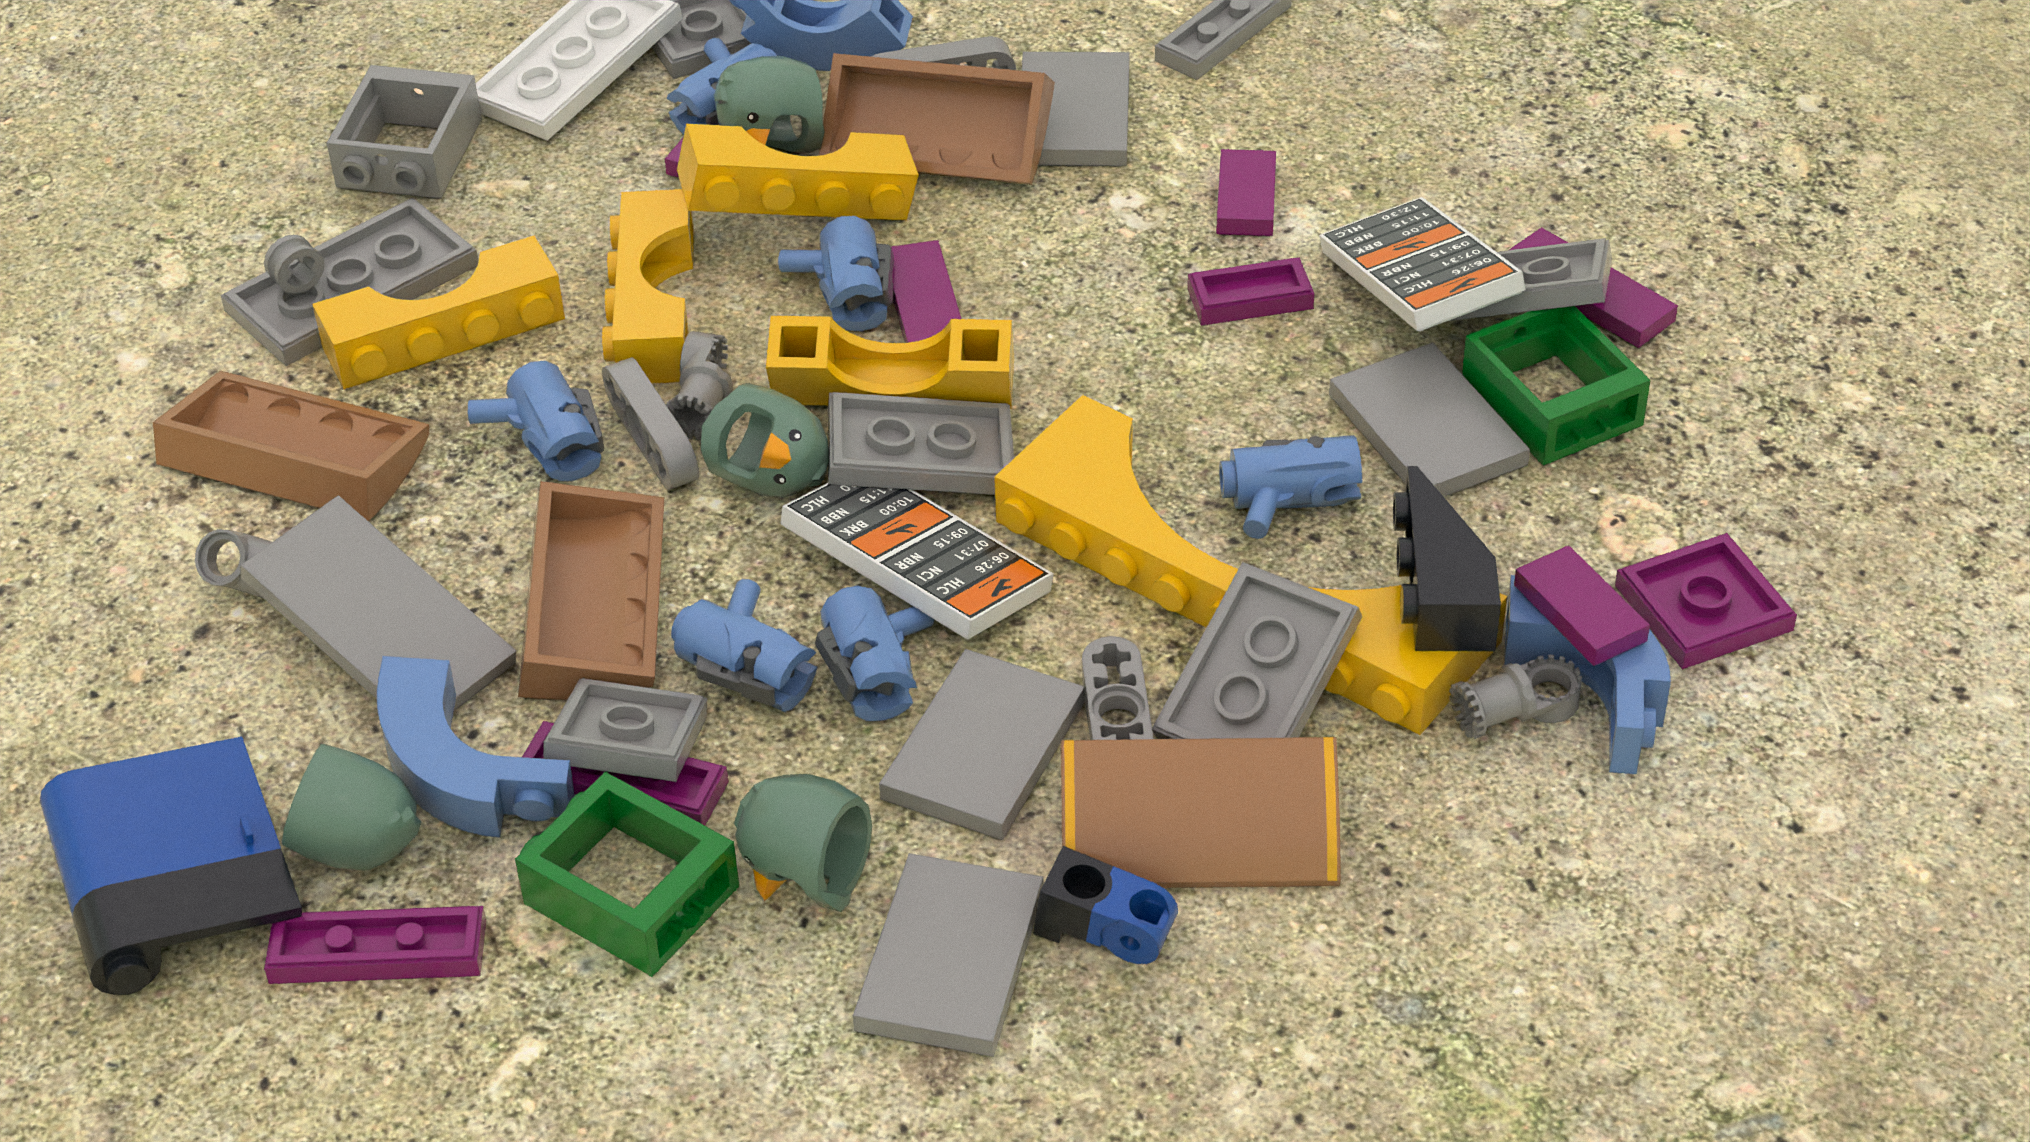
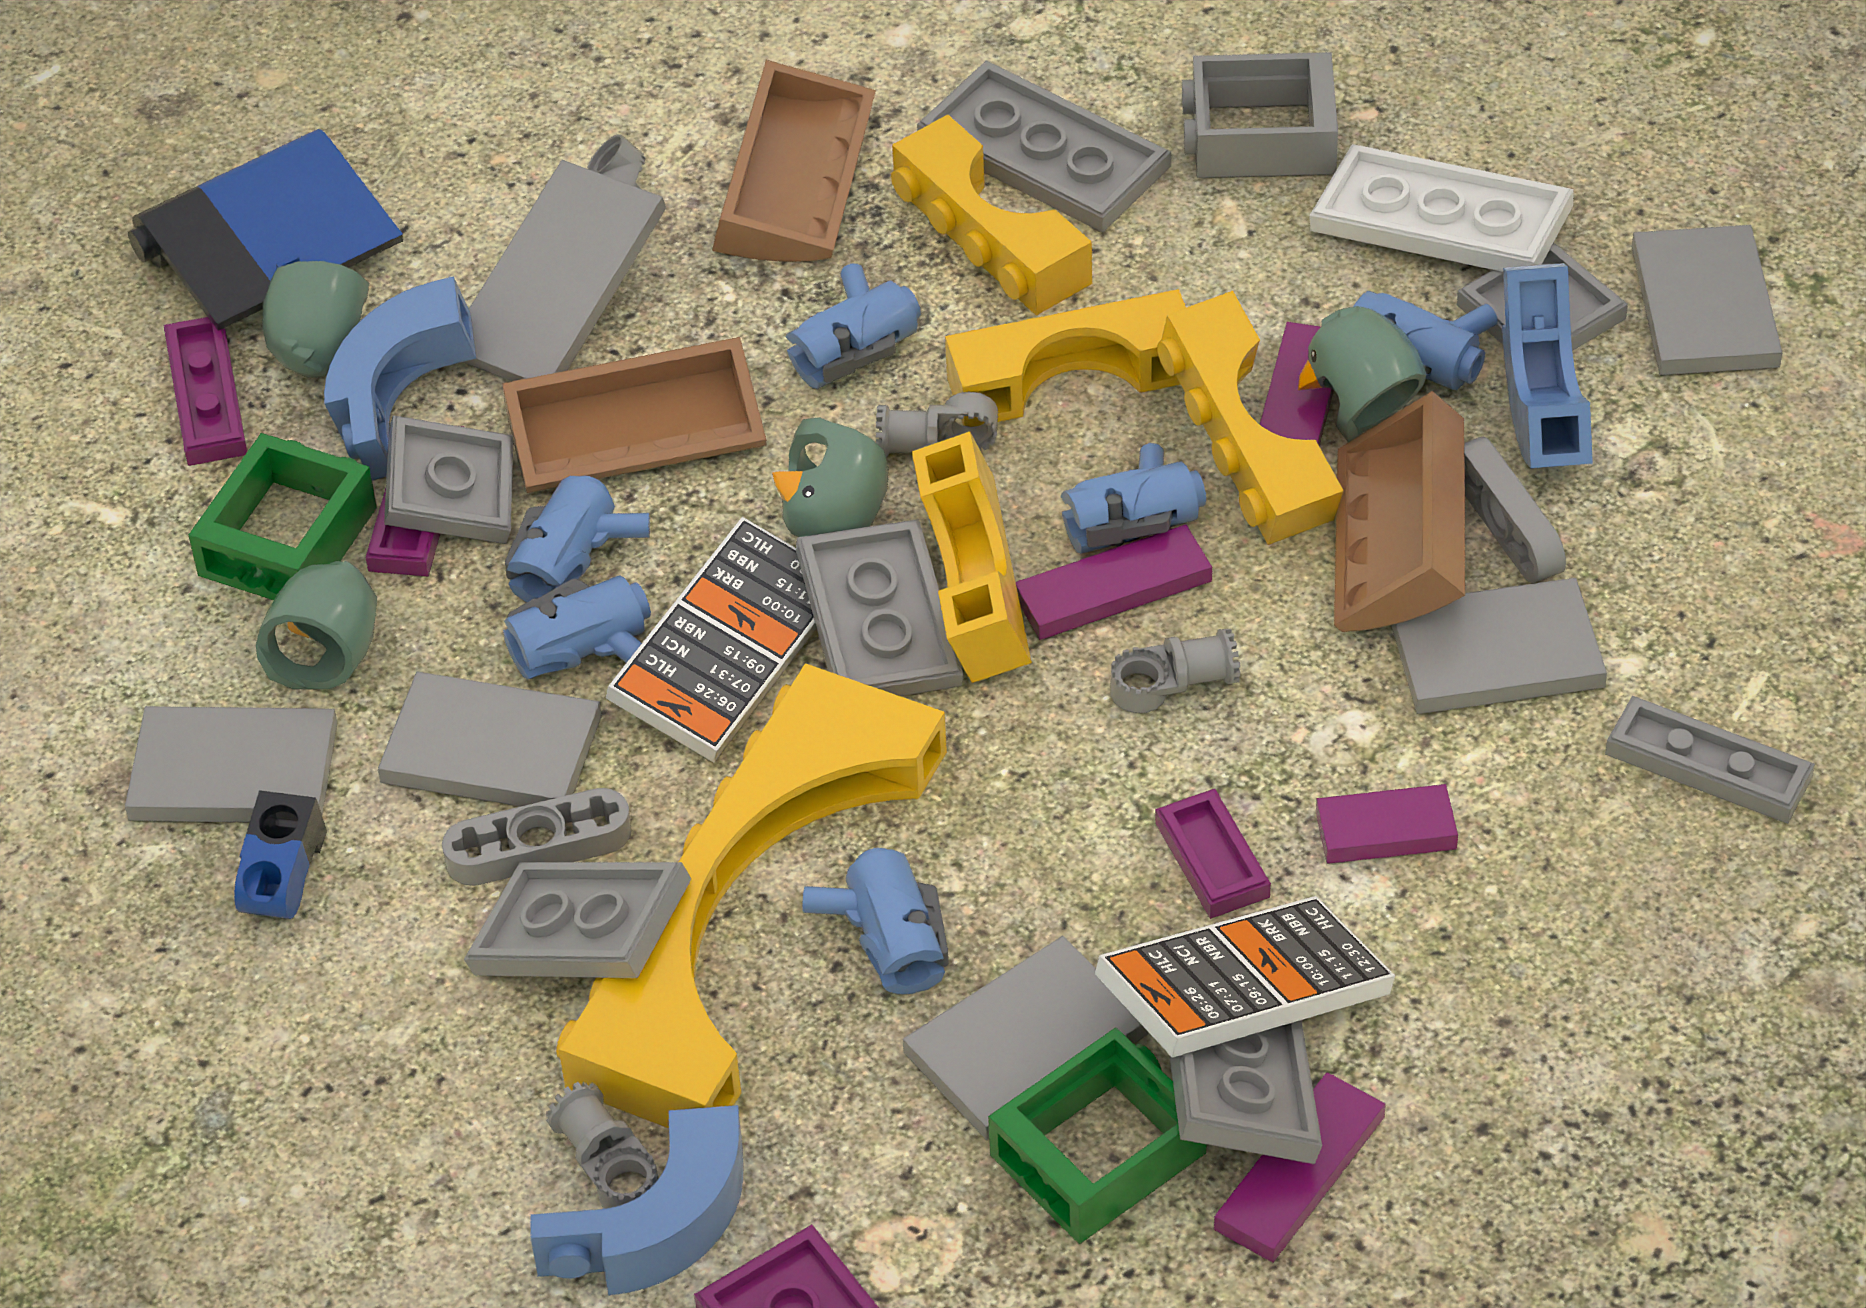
camera: 80 degrees right, 5 degrees up
light grey bush [264,235,325,294] -> none
light grey beam [602,357,699,490] -> none
medium nougat slope [1061,737,1341,888] -> none
black slope [1393,466,1501,651] -> none
magenta tile [1514,545,1650,666] -> none
none -> light grey connector [1110,628,1240,713]

